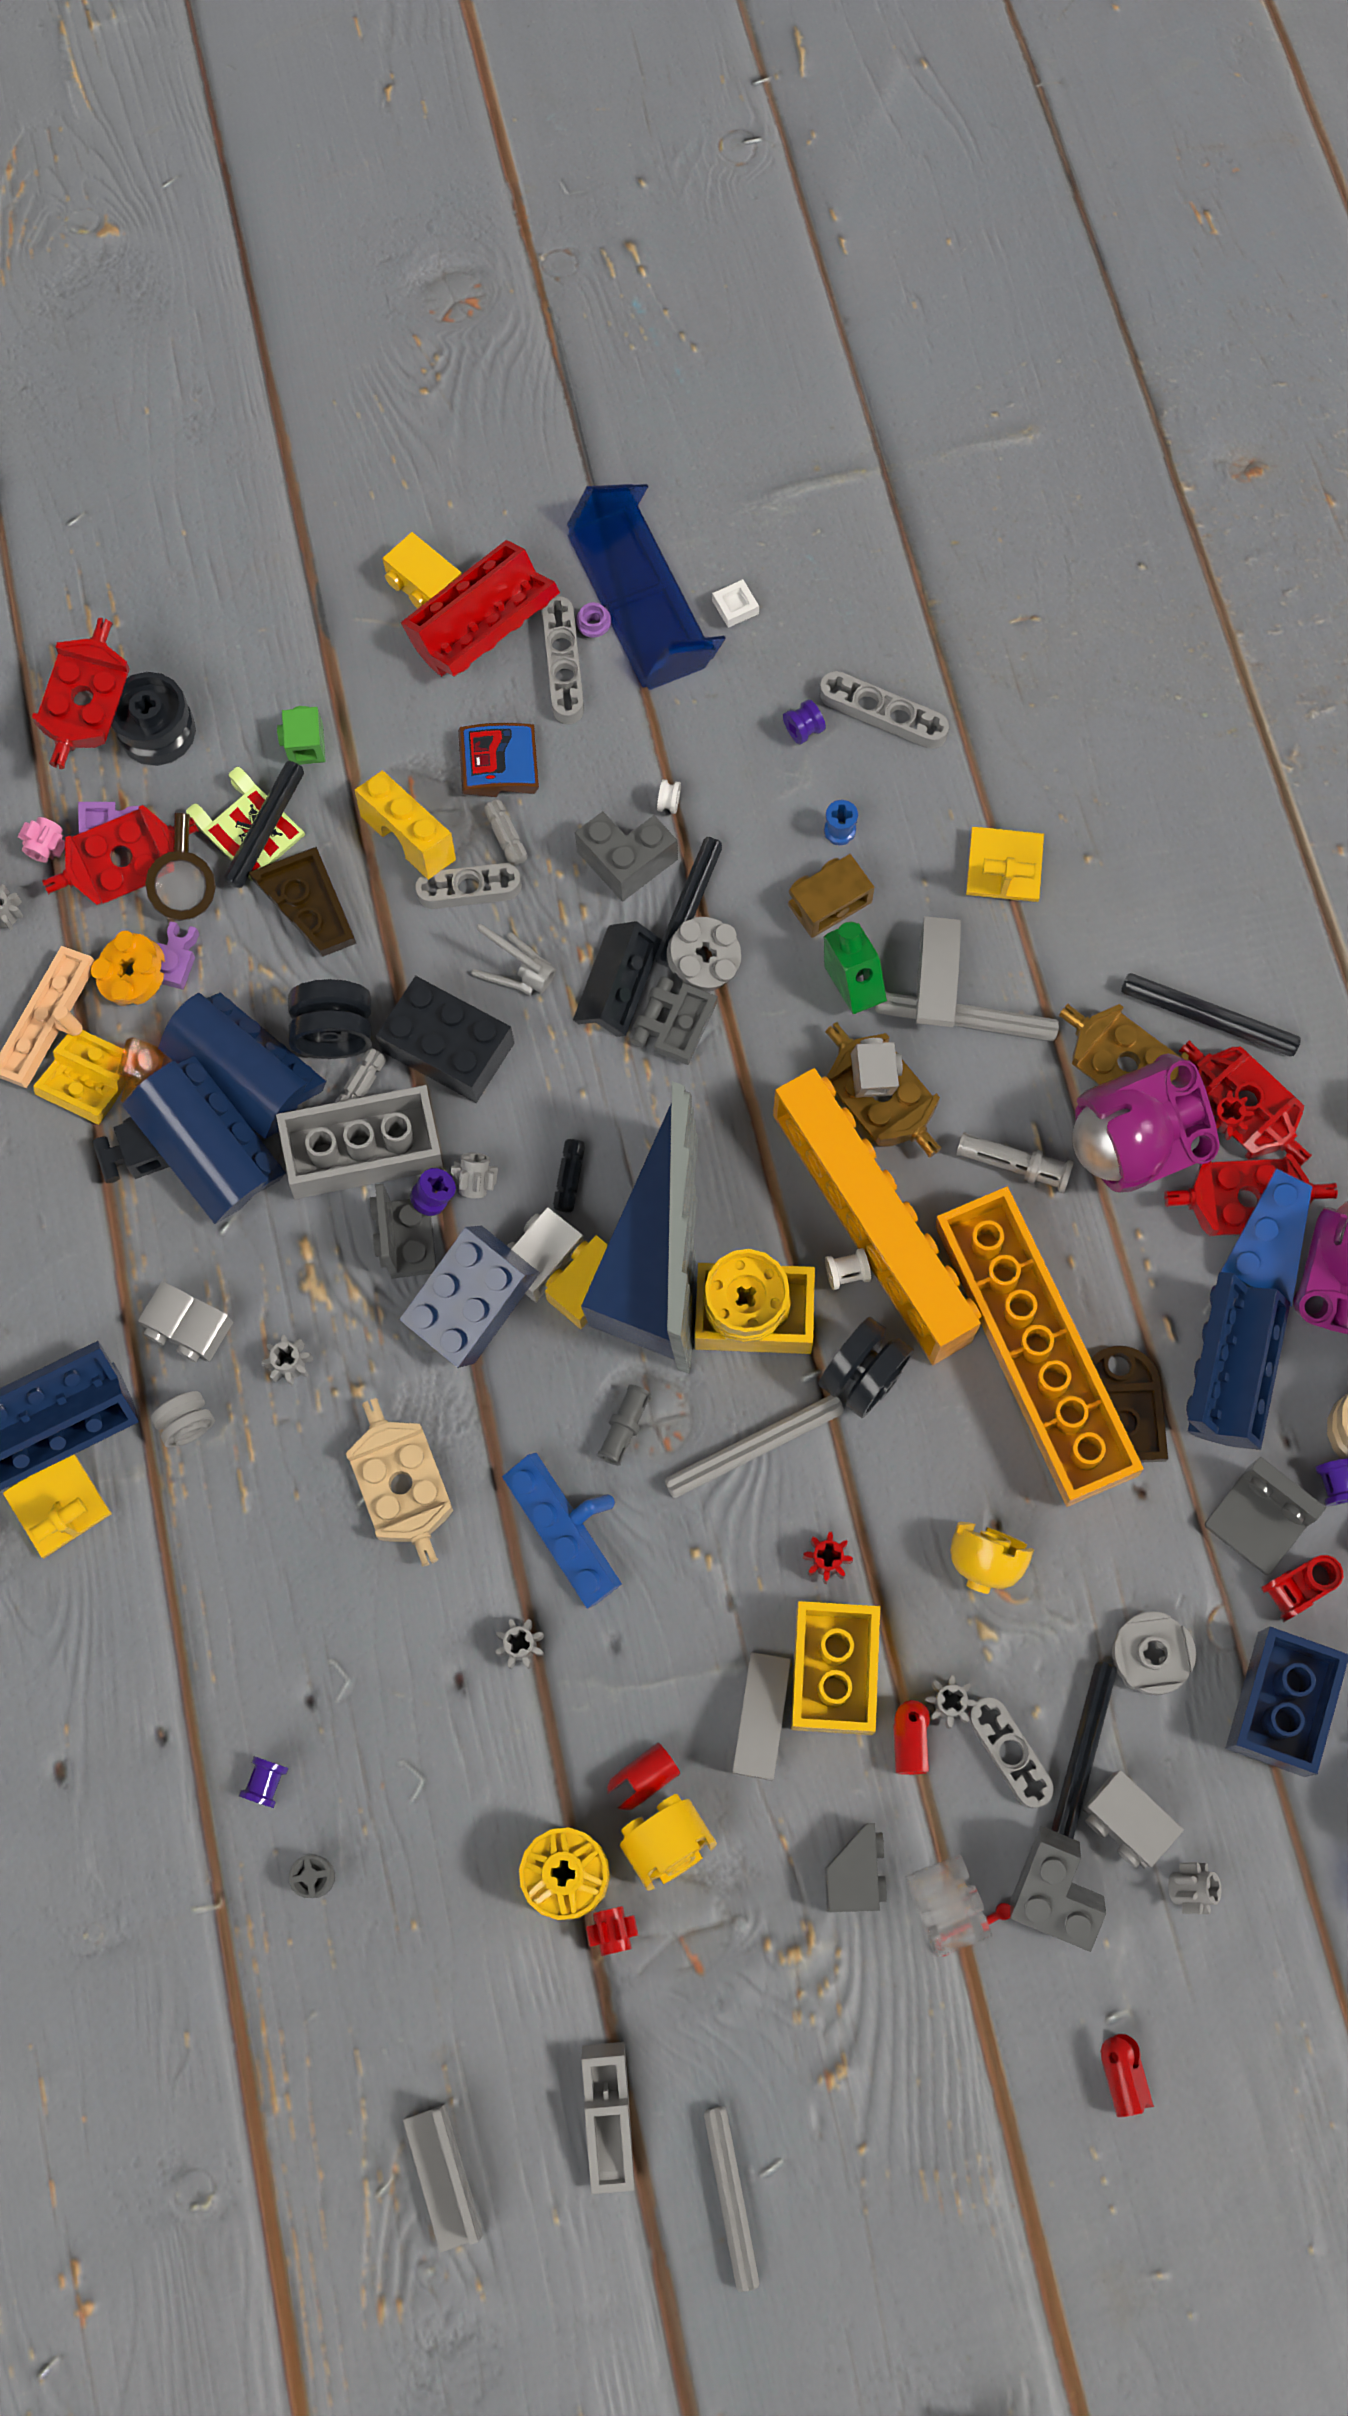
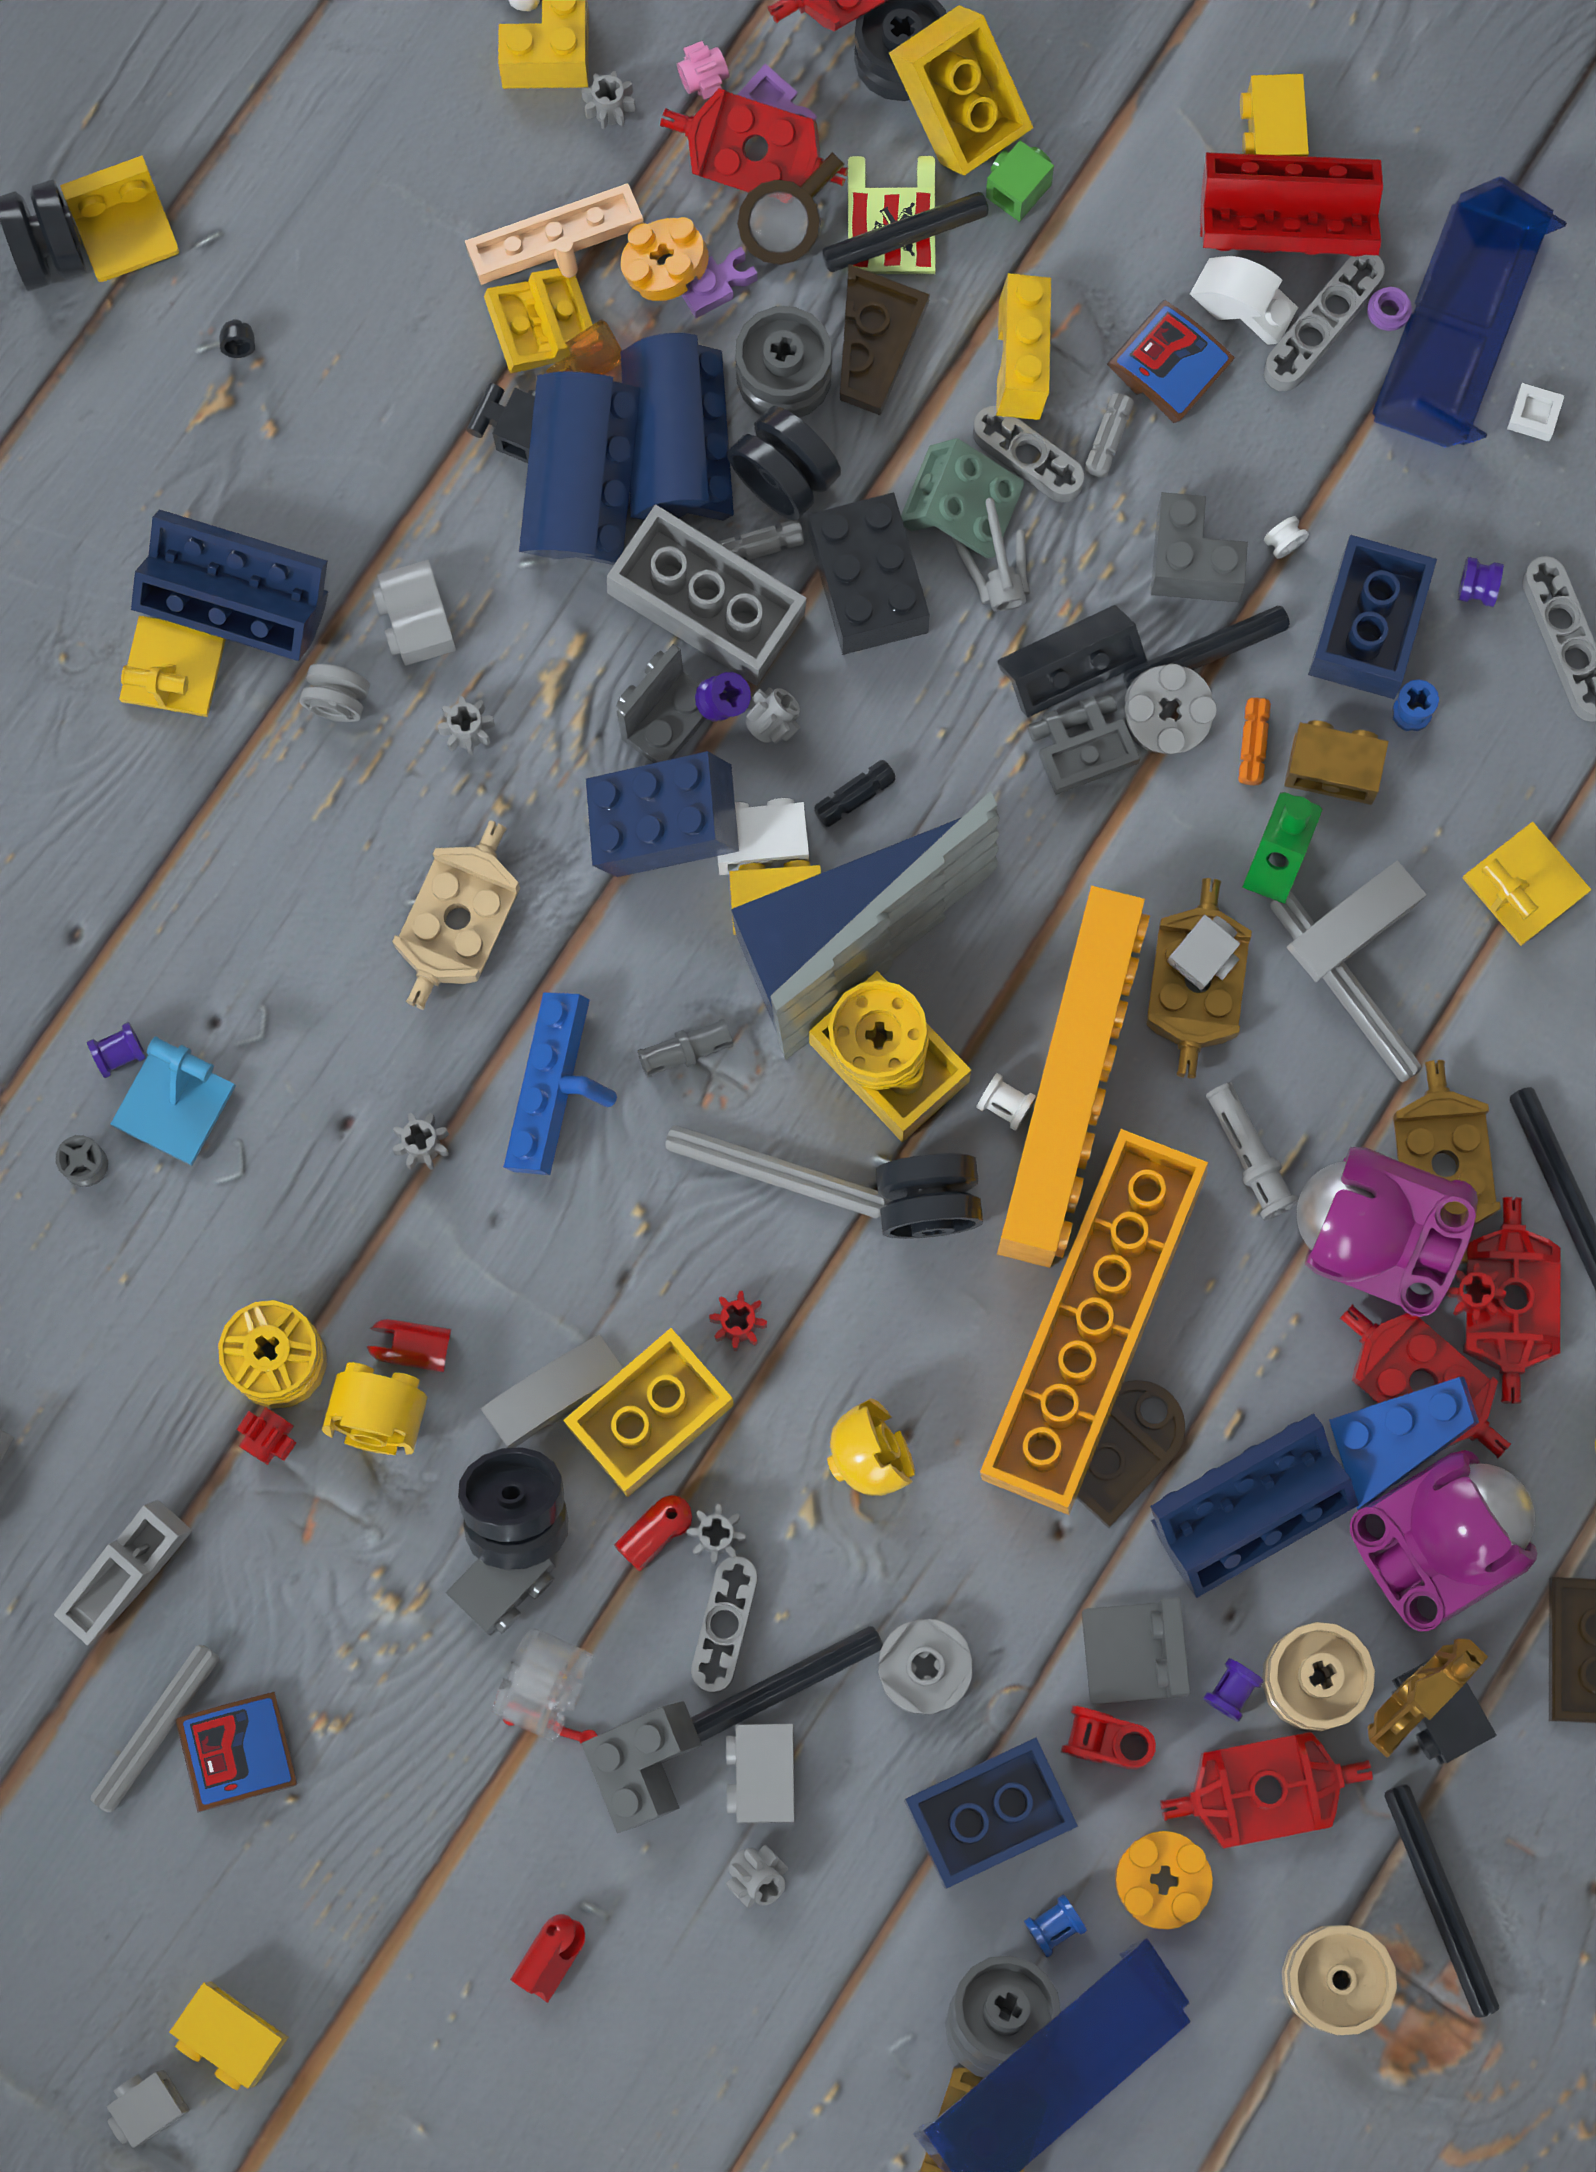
camera: 45 degrees right, 5 degrees up
none -> dark azure plate [110,1036,236,1166]
none -> yellow brick [169,1982,289,2090]
none -> slope [175,1692,297,1813]
none -> black wheel [458,1447,568,1570]
none -> dark grey wheel [735,306,832,418]
none -> yellow brick [889,5,1034,176]
none -> sand green bracket [901,438,1024,559]
none -> white brick [1190,256,1298,345]
none -> orange axle [1238,697,1271,786]
none -> dark blue brick [1308,535,1437,699]

